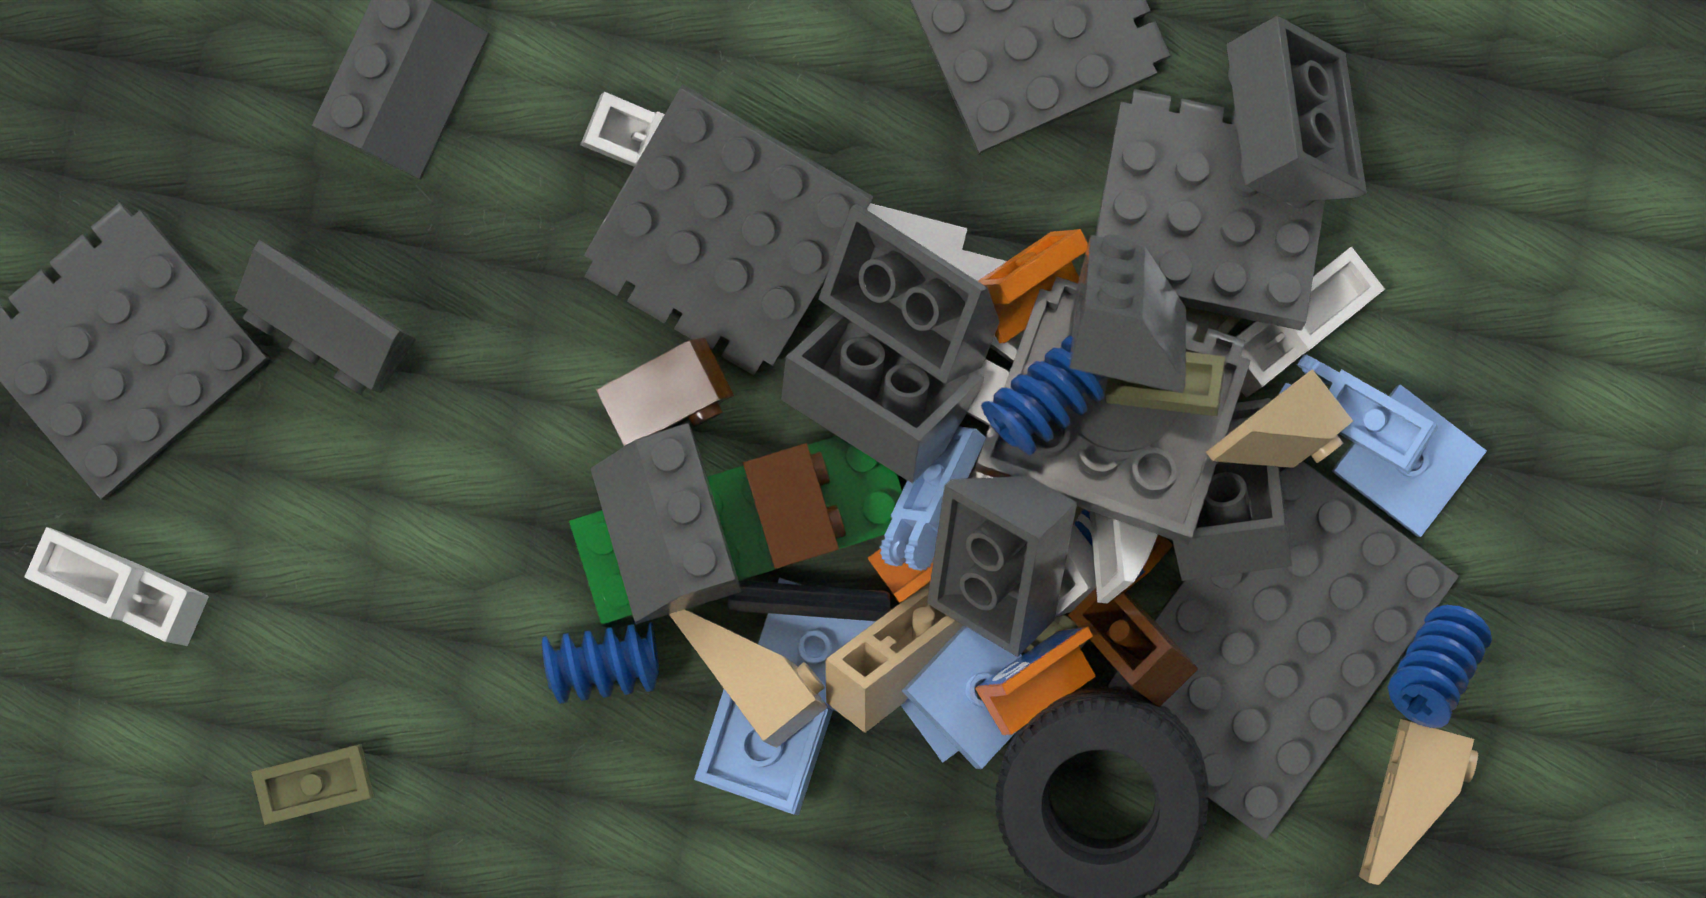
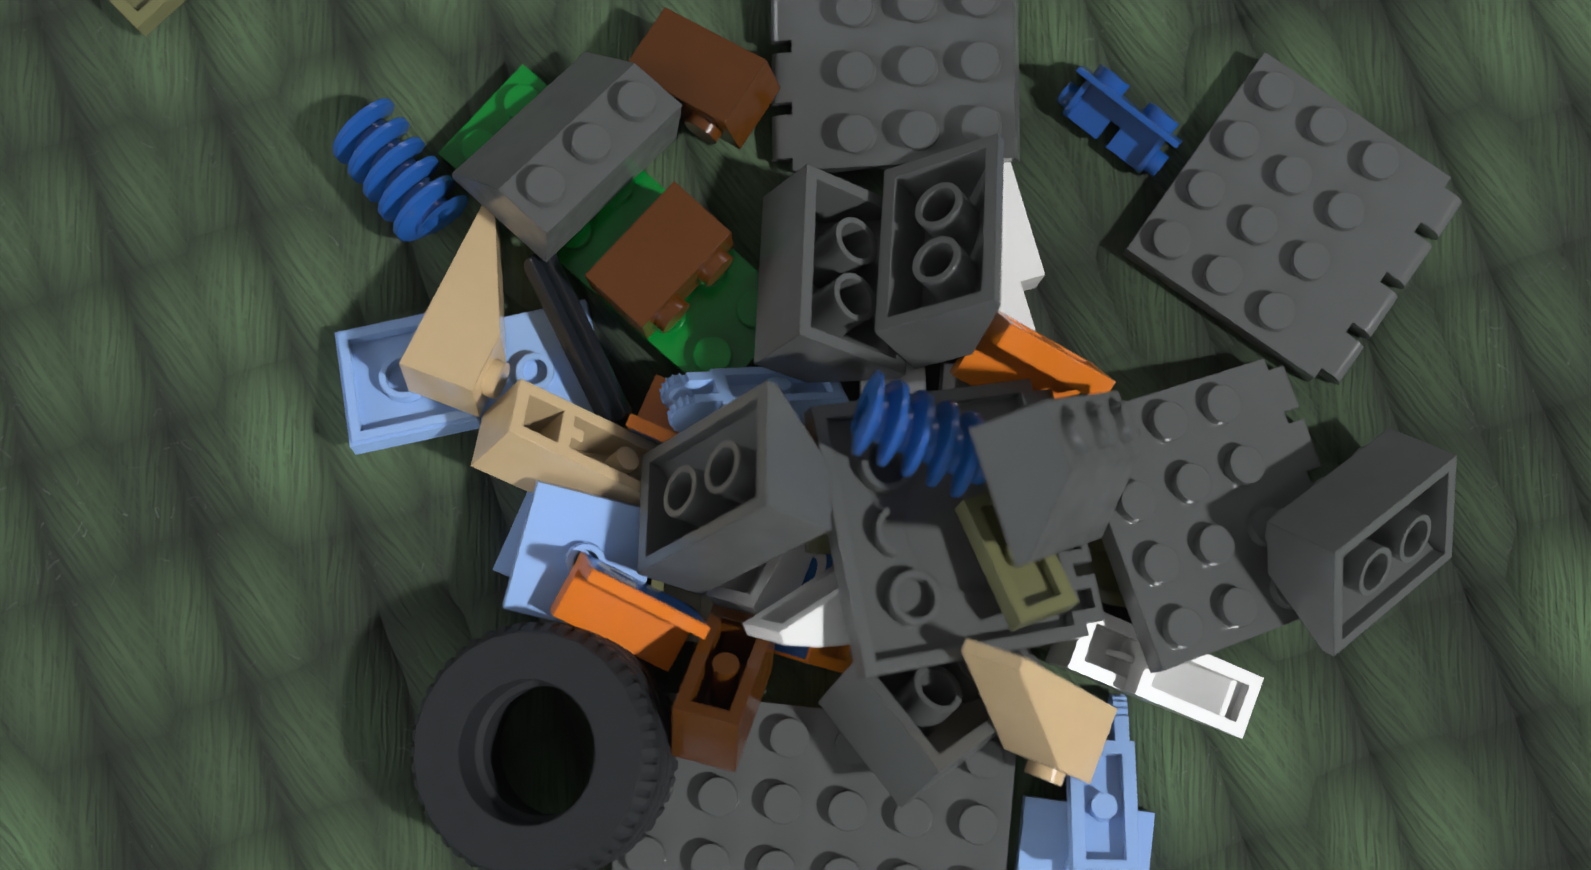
camera: 55 degrees right, 5 degrees down
none -> blue hinge [1056,63,1182,177]

